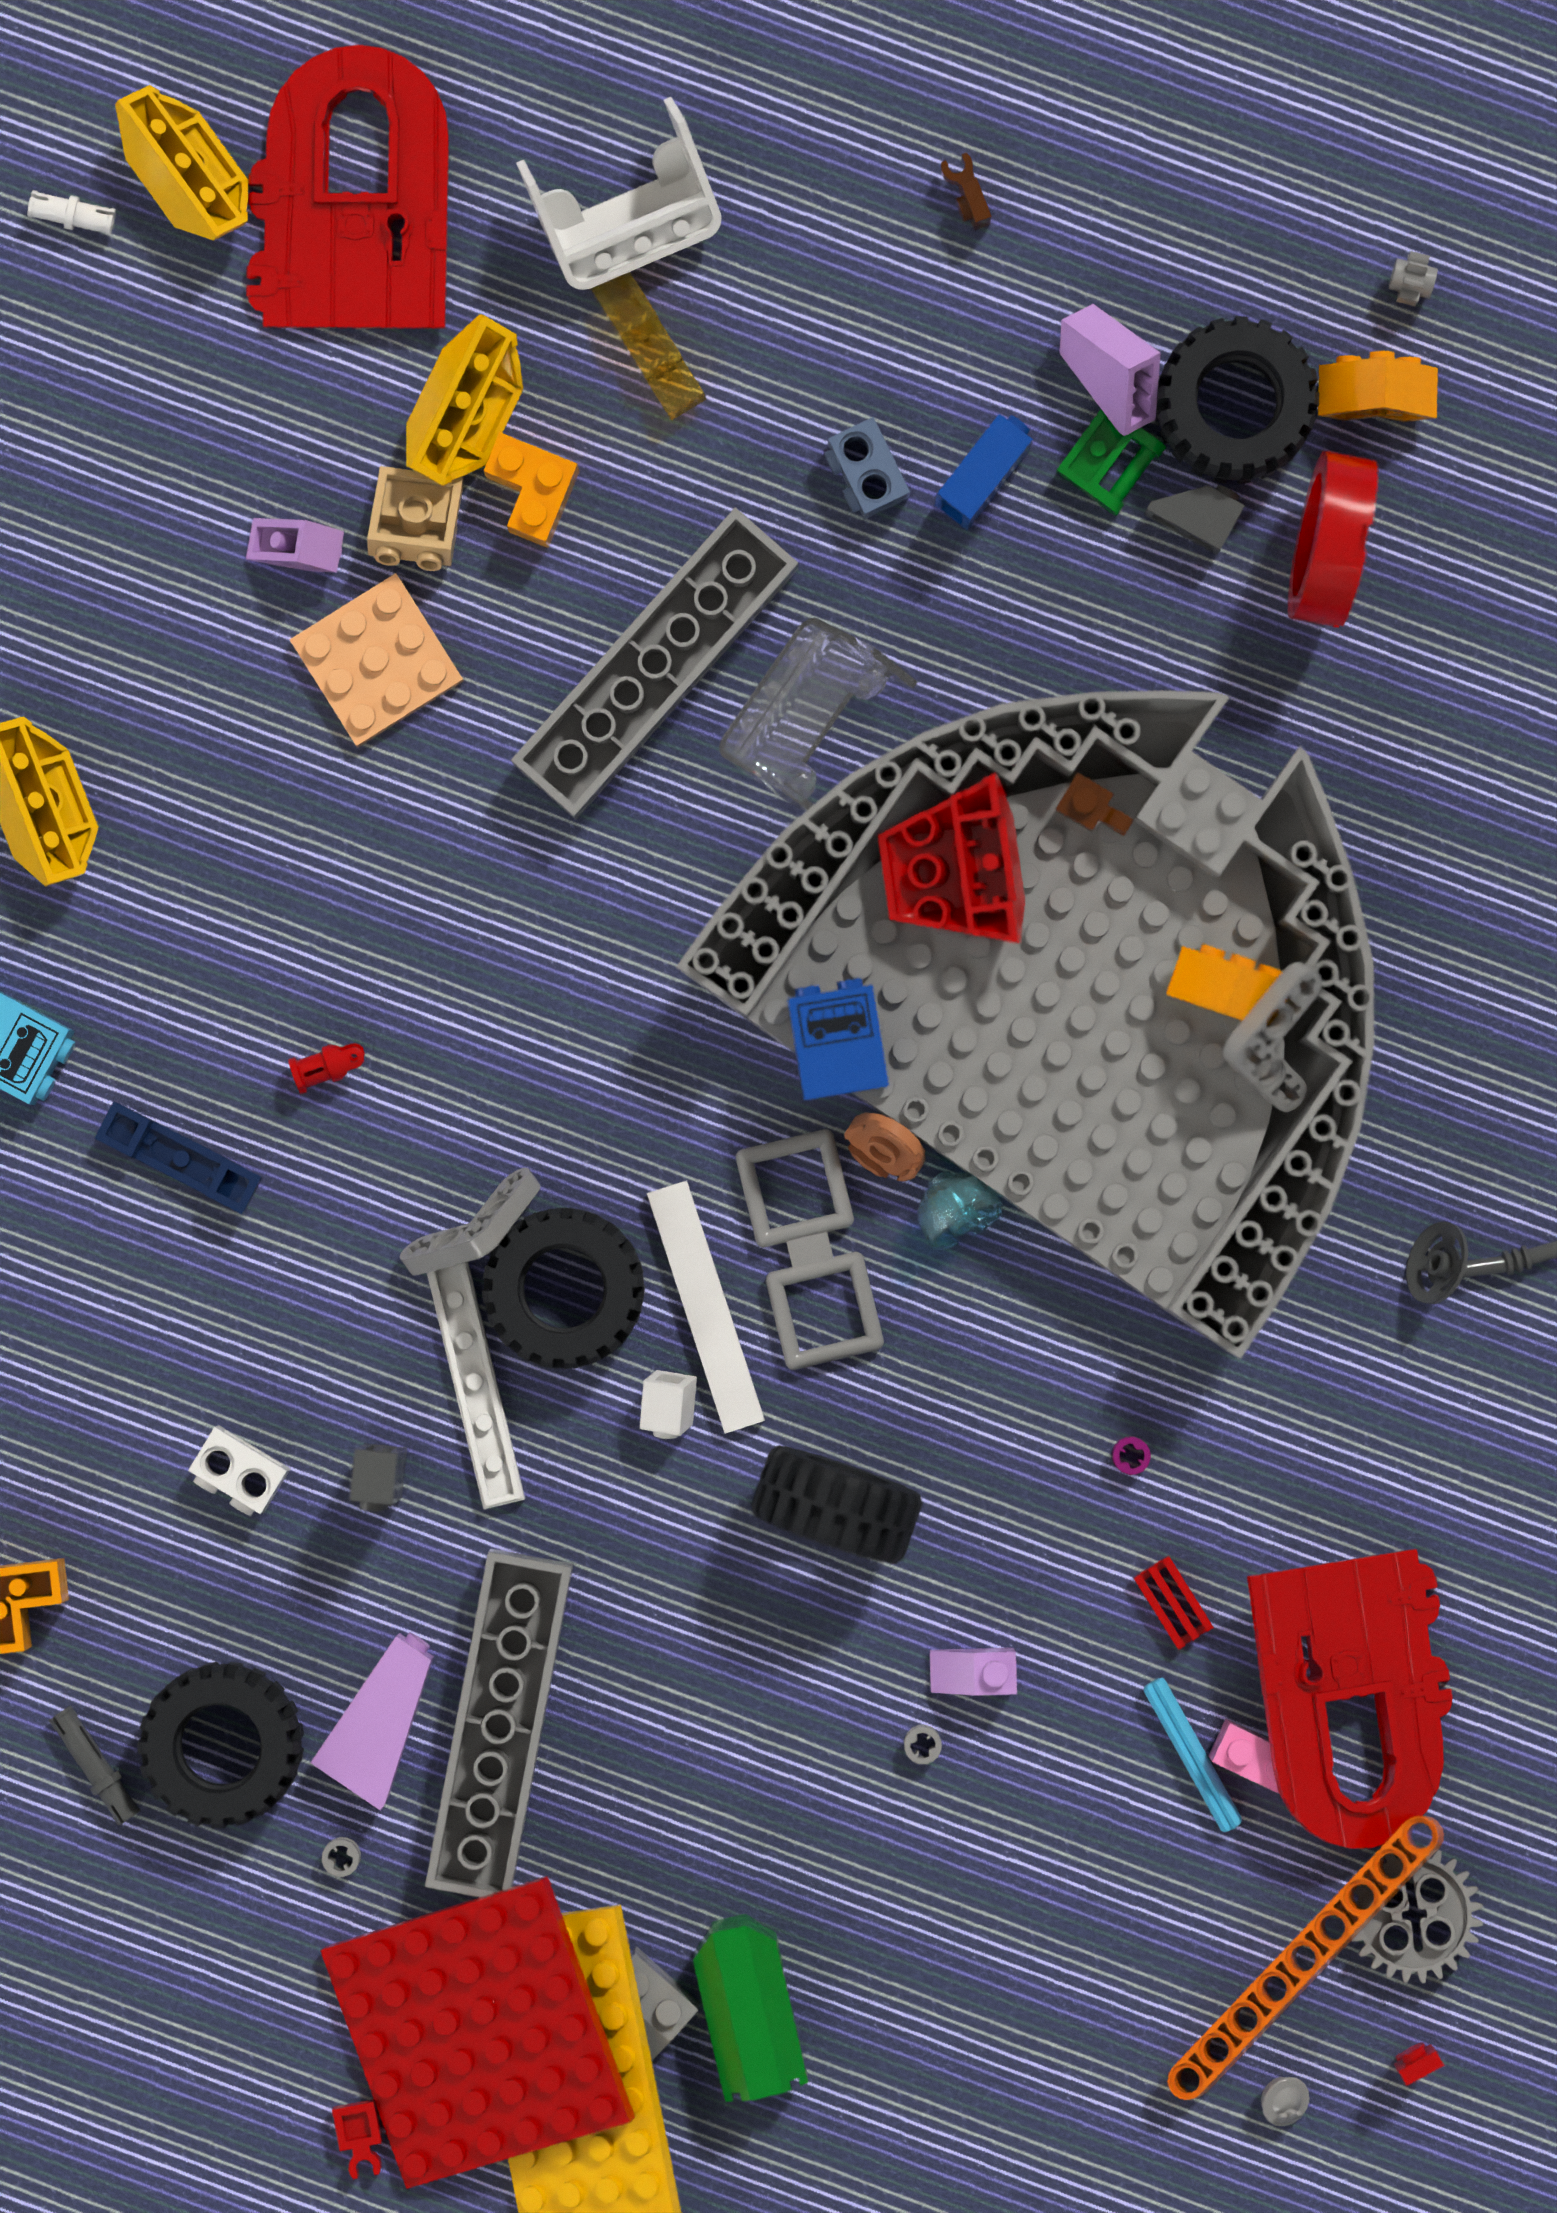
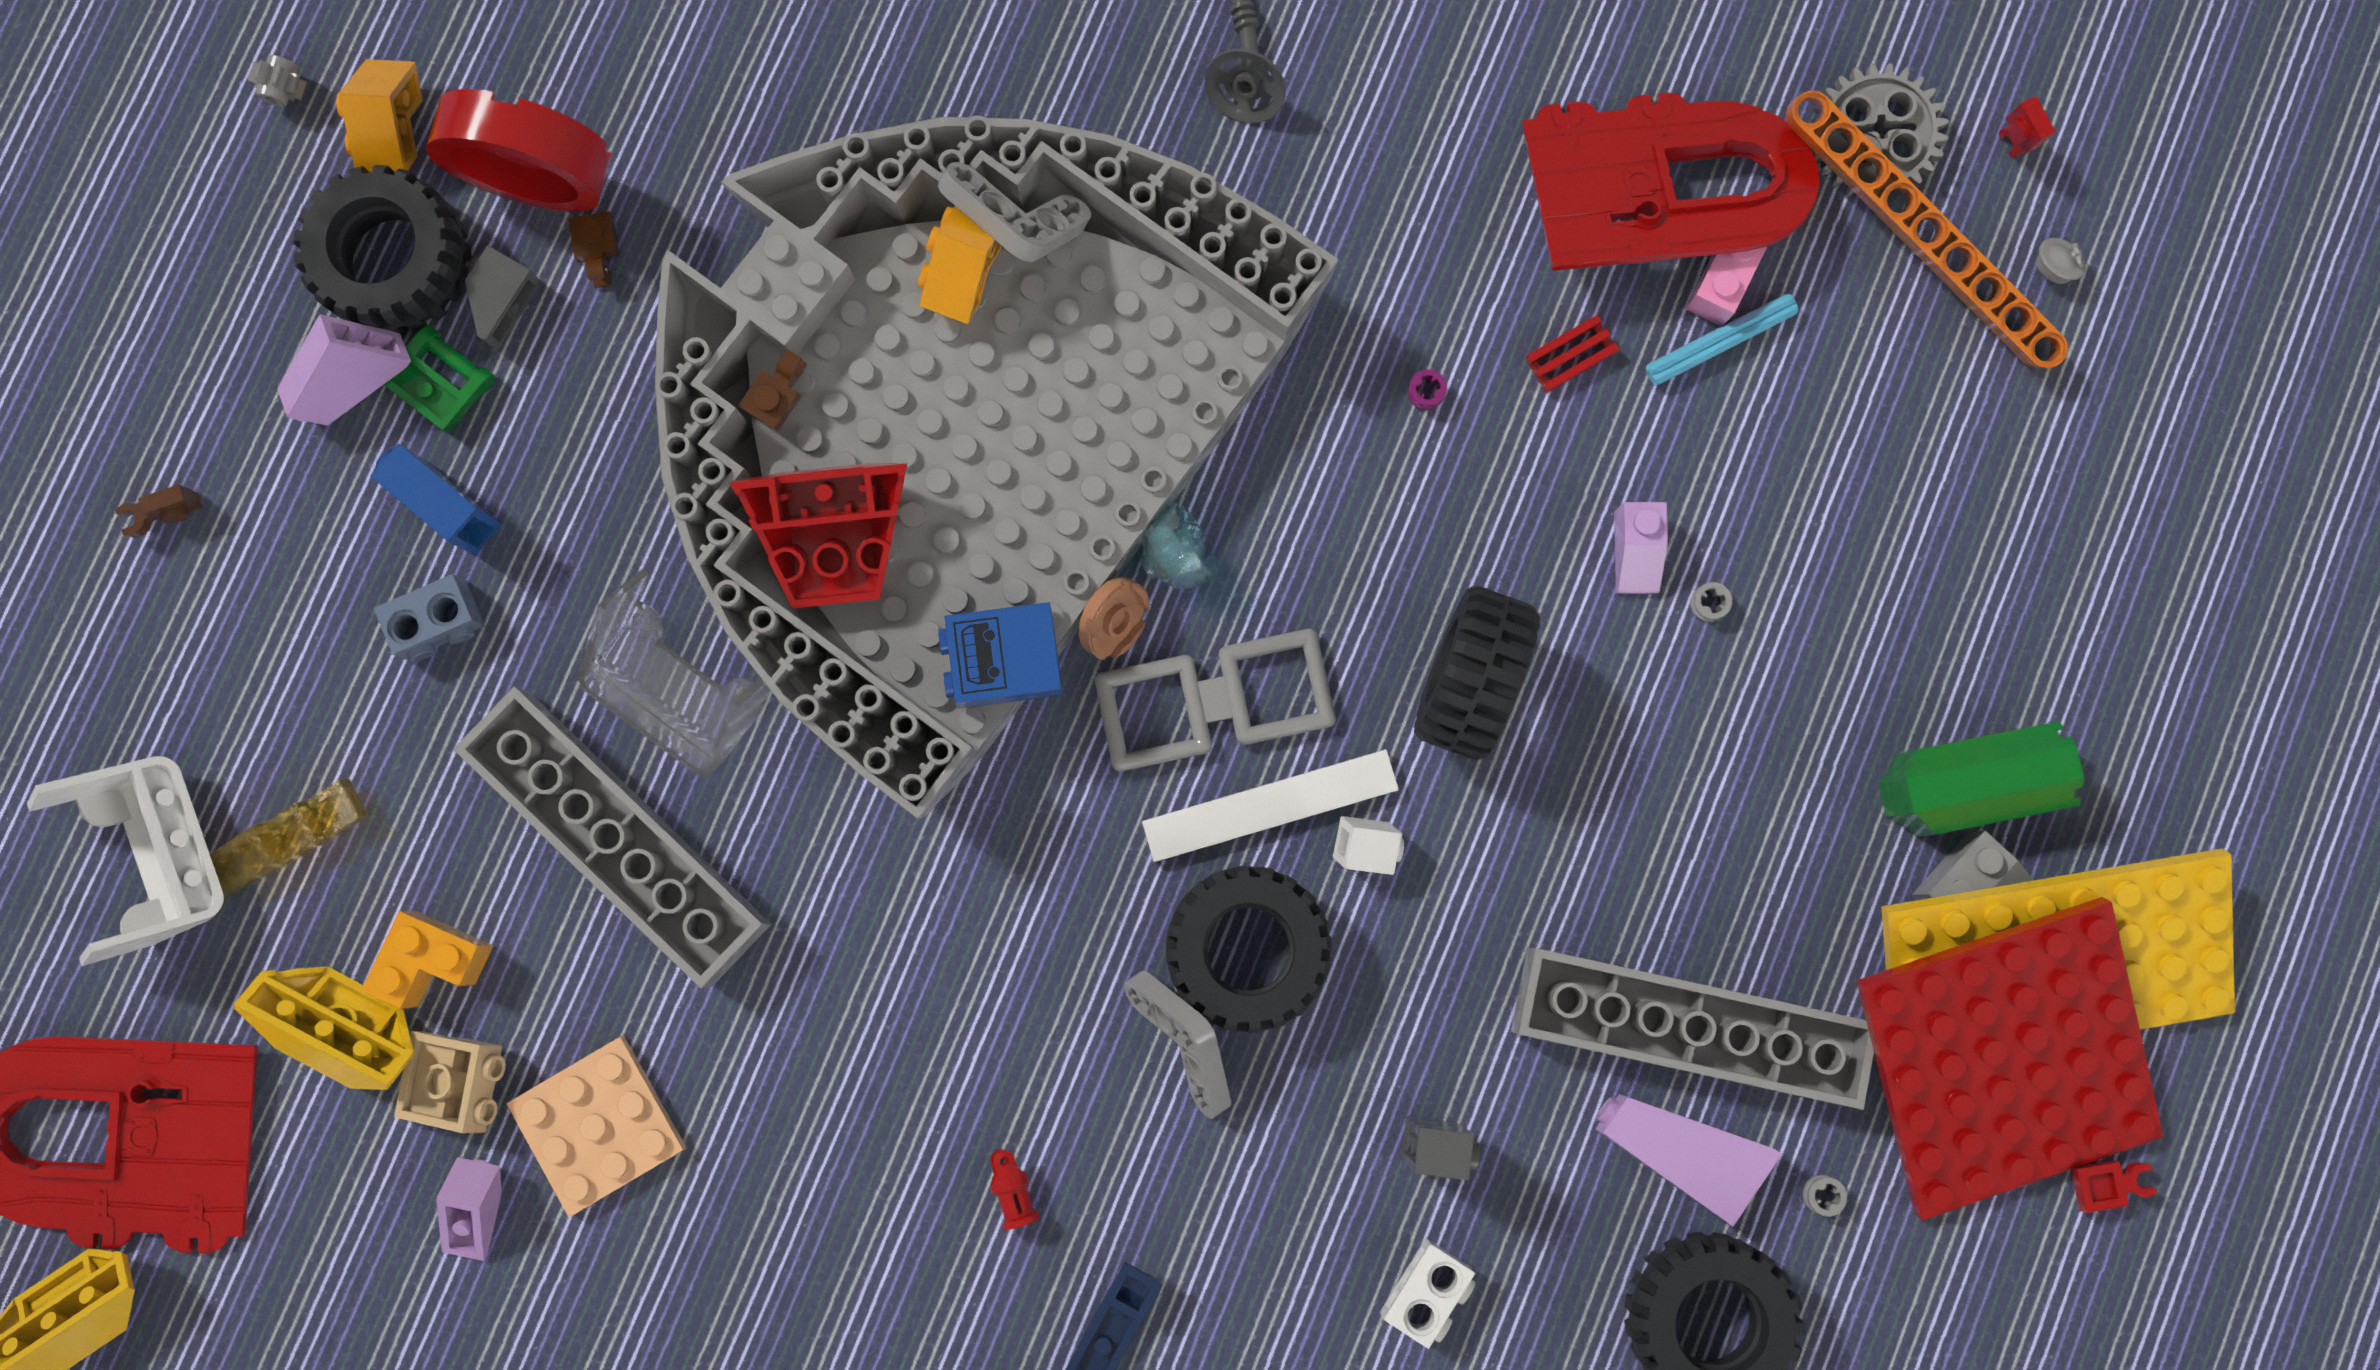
camera: 95 degrees left, 5 degrees down
white tile [427,1262,525,1509] -> none
none -> reddish brown plate [568,211,620,288]

